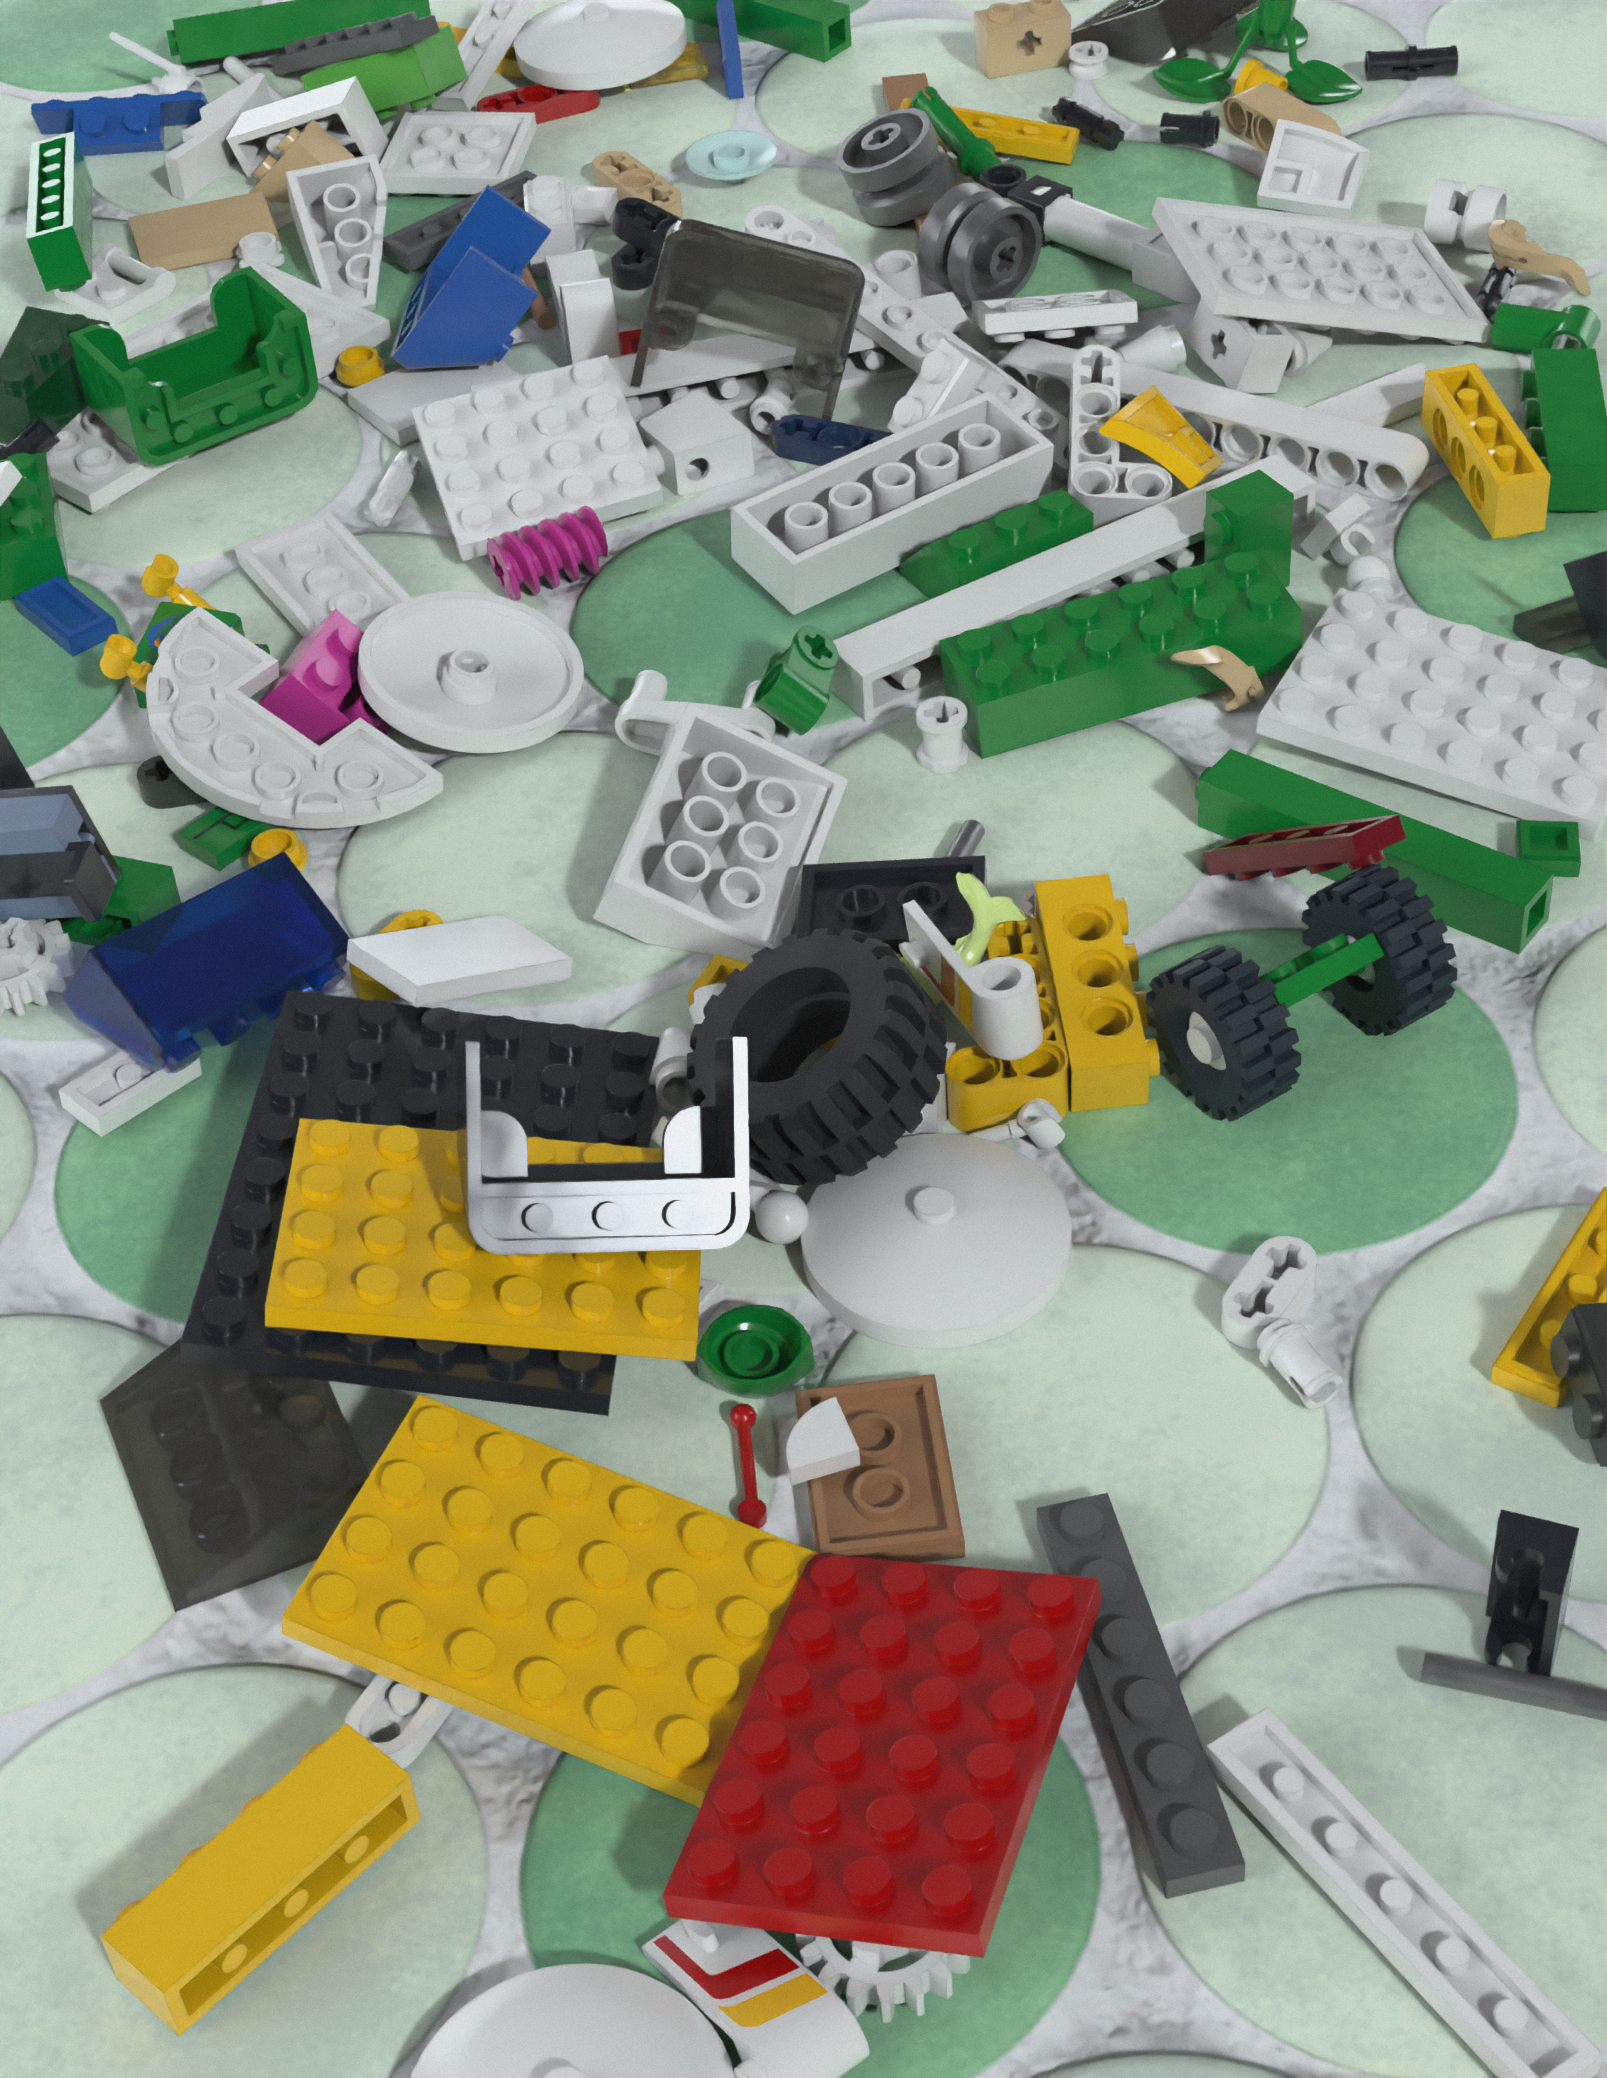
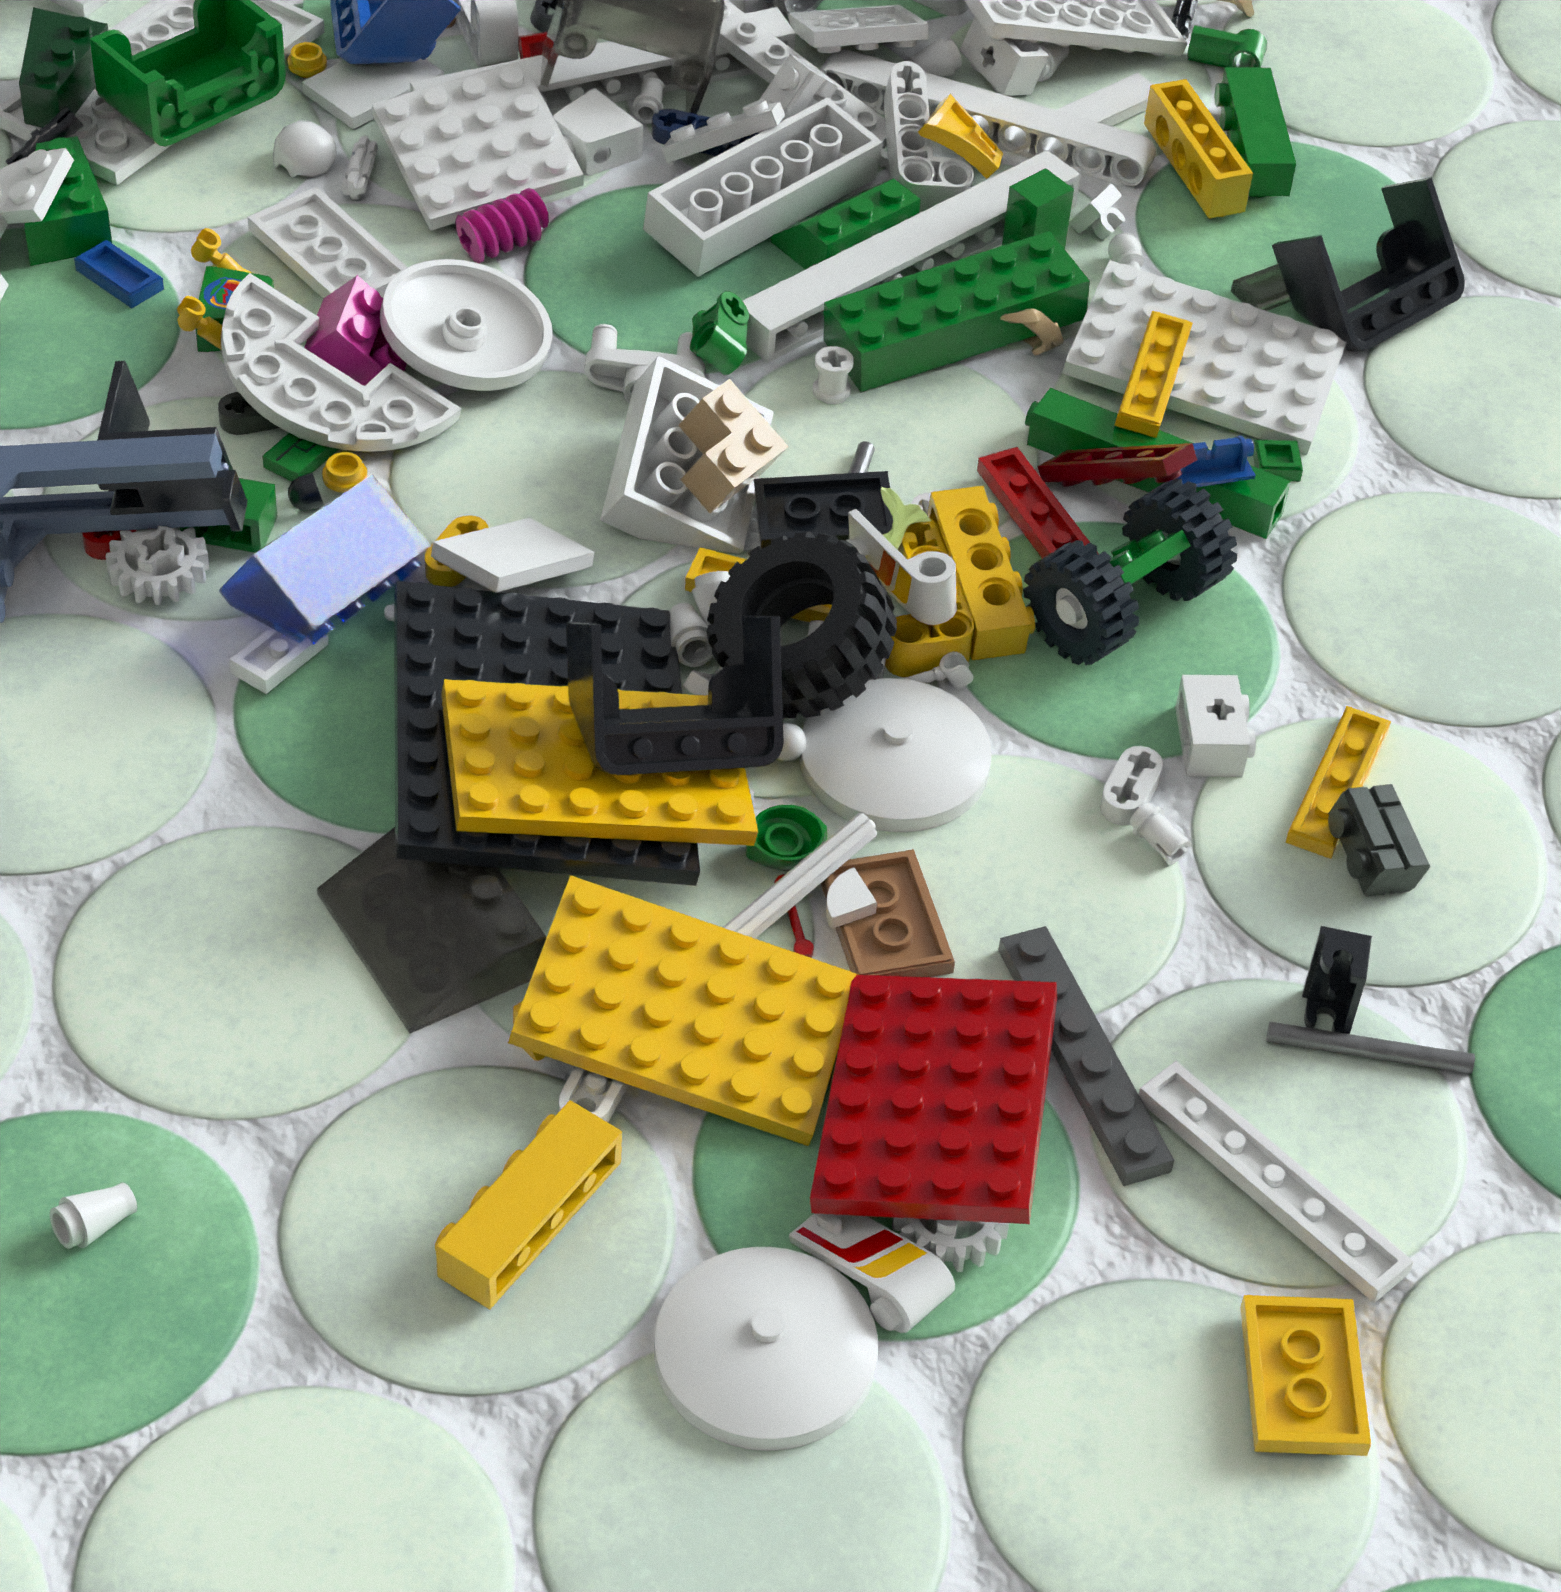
camera: 15 degrees left, 5 degrees up
none -> white hair [273,120,337,177]
none -> black hinge [288,472,324,511]
none -> white plate [661,99,785,163]
none -> tan brick [678,379,789,513]
none -> white axle [723,813,877,938]
none -> red plate [977,447,1099,558]
none -> yellow tile [1114,311,1193,438]
none -> blue hinge [1169,435,1256,487]
none -> white brick [1175,675,1256,777]

